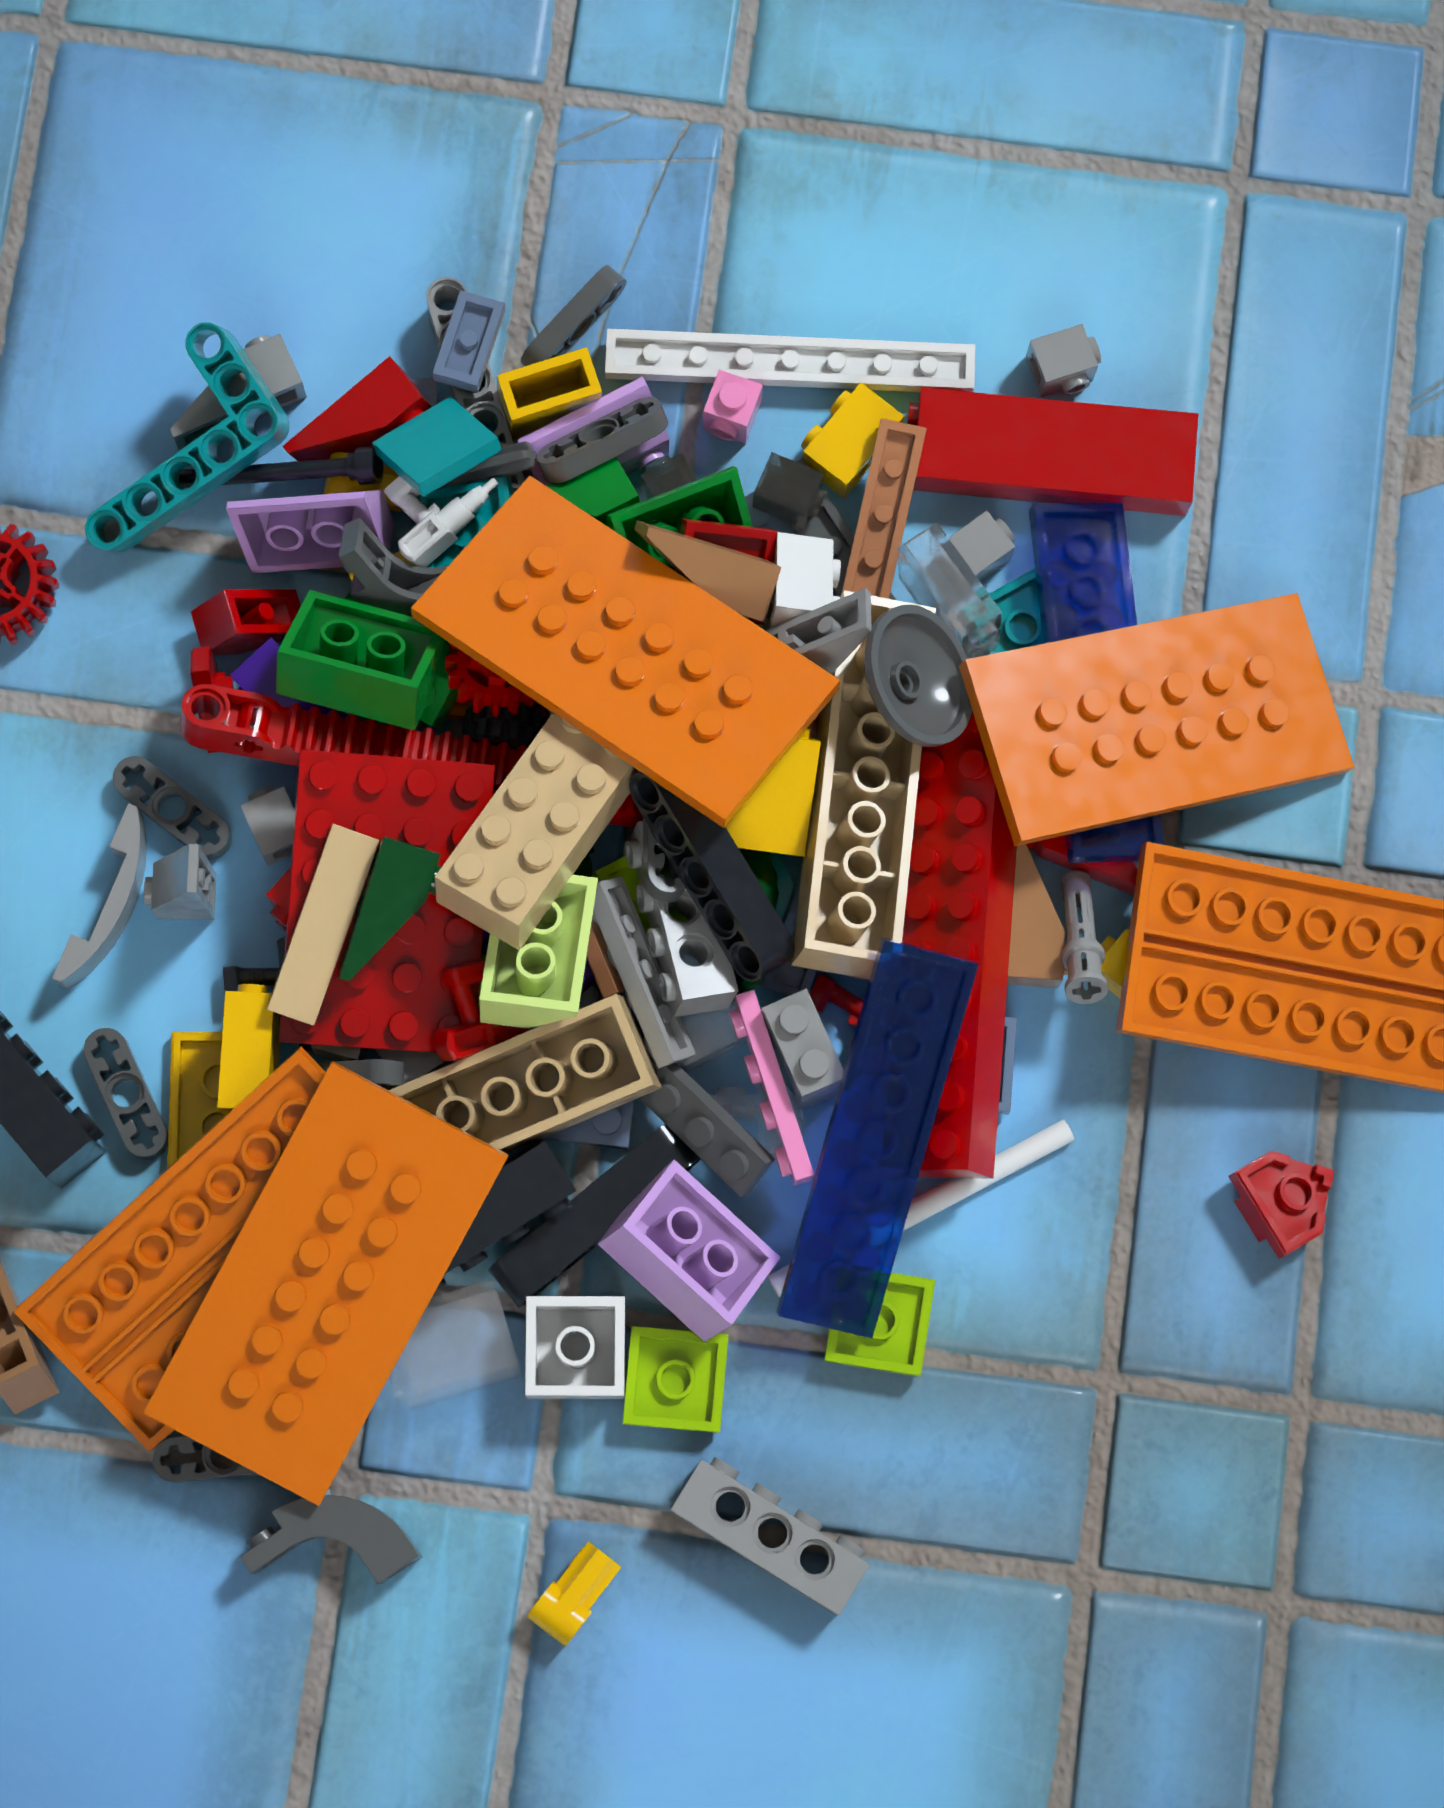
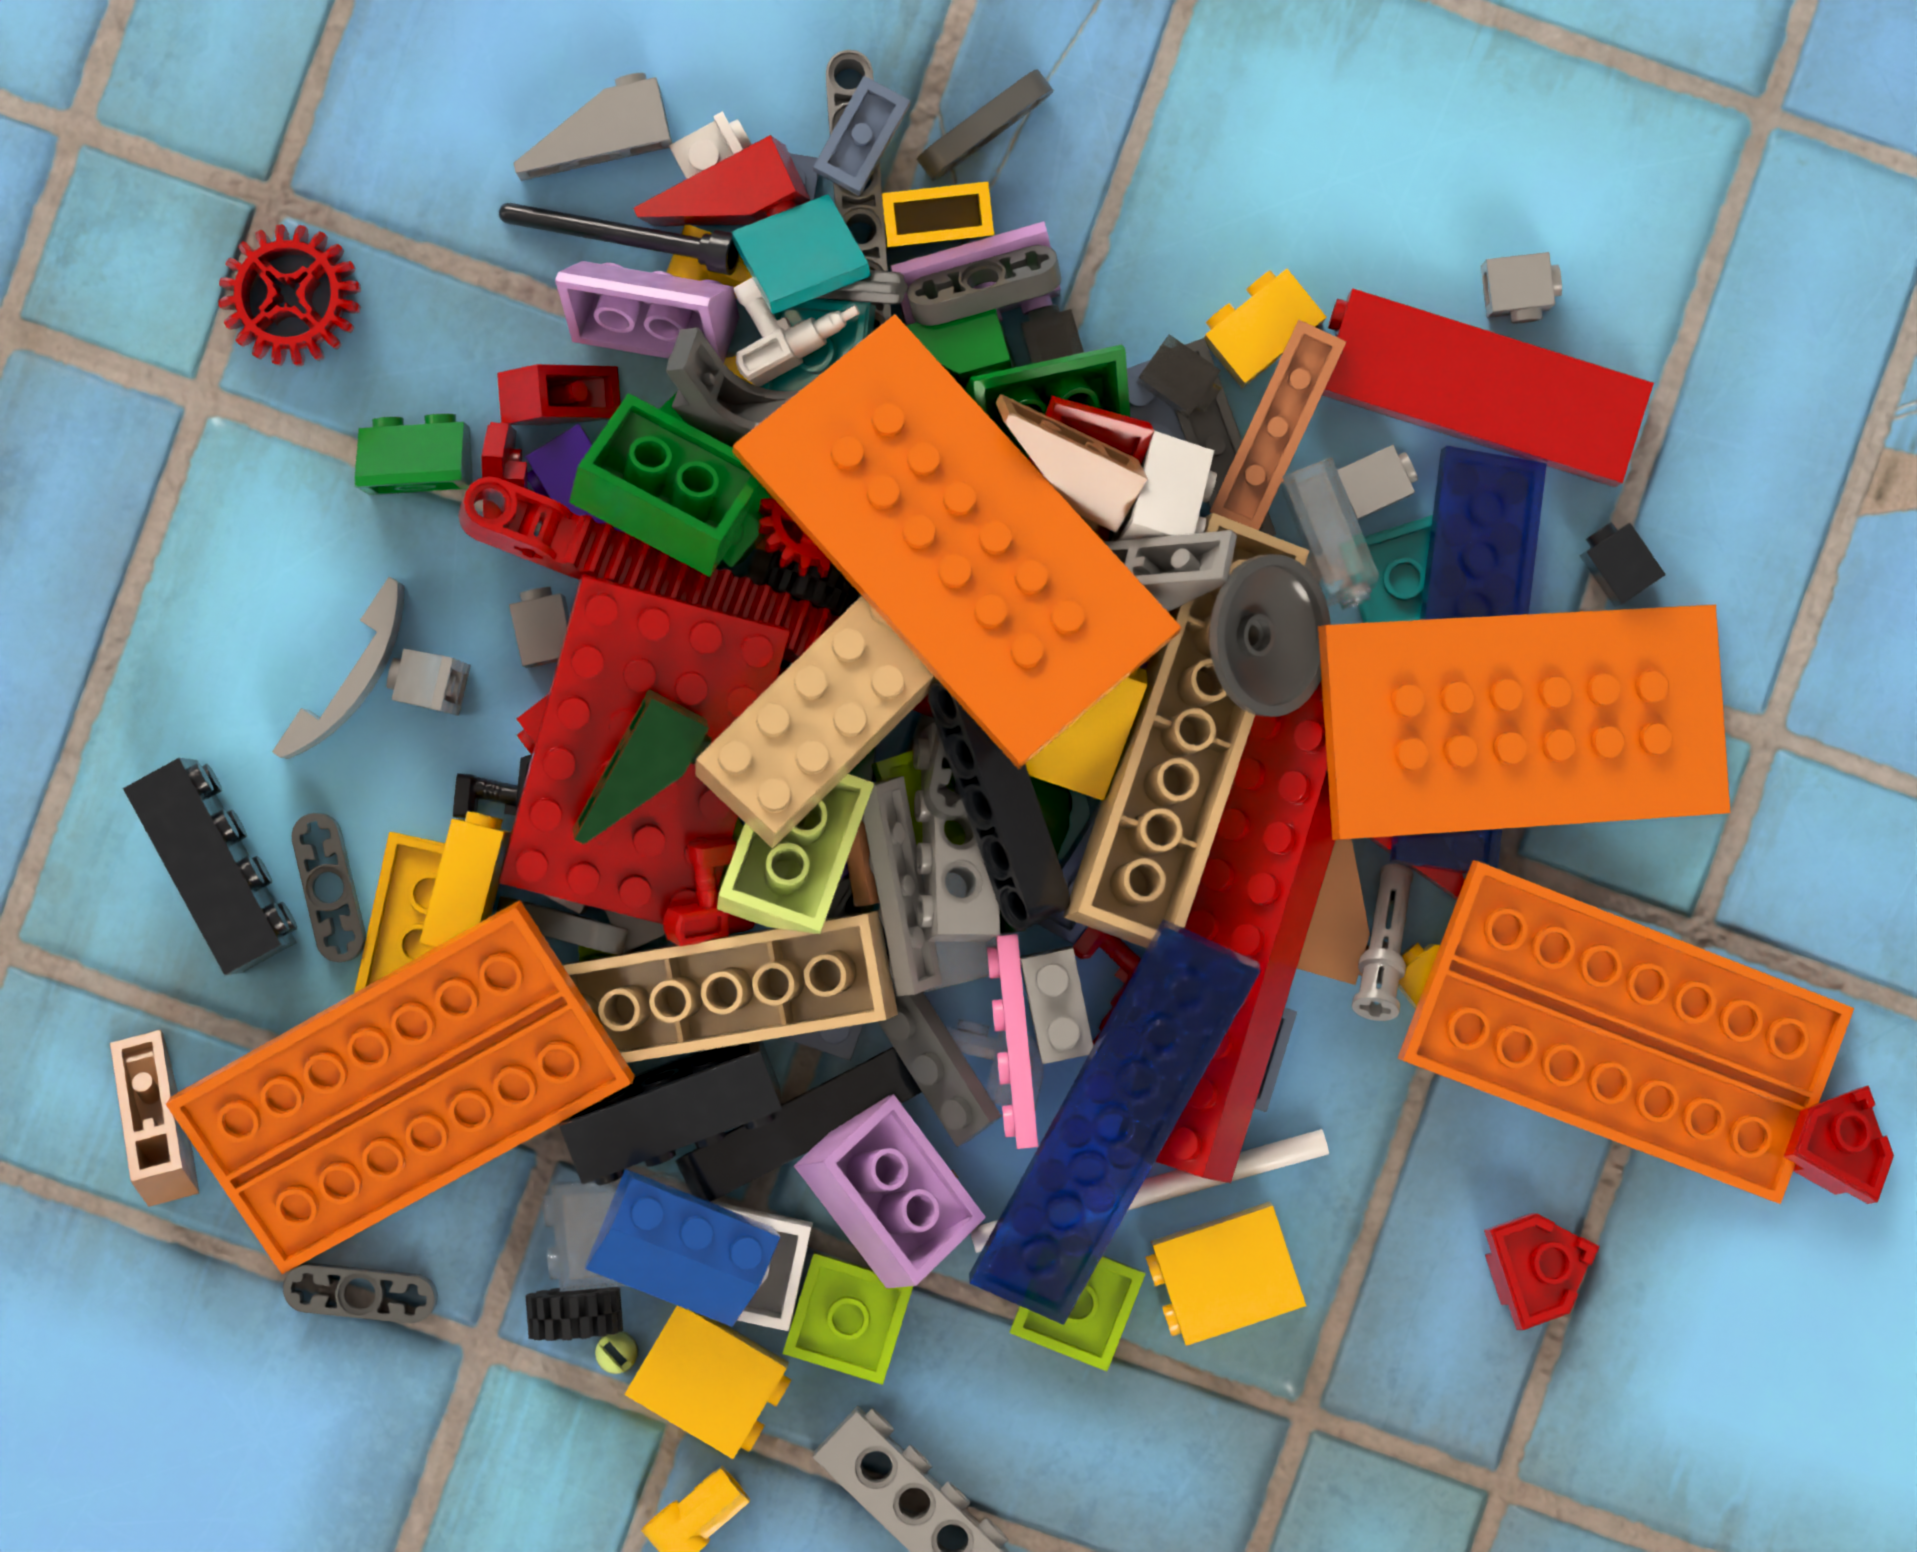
camera: 20 degrees right, 10 degrees up
teal beam [85,322,289,552] -> none
dark grey beam [113,756,232,860] -> none
orange plate [143,1061,508,1506] -> none
dark grey arch [240,1495,423,1584] -> none
tan tile [266,824,379,1026] -> none
white plate [605,329,975,392] -> none
bright pink brick [703,369,763,444] -> none
none -> green slope [355,414,473,495]
none -> black tyre [525,1285,623,1341]
none -> blue slope [584,1169,780,1327]
none -> yellowish green hinge [595,1331,638,1374]
none -> yellow brick [624,1305,792,1459]
none -> white bracket [669,111,752,179]
none -> yellow brick [1145,1202,1306,1346]
none -> black brick [1579,522,1666,607]

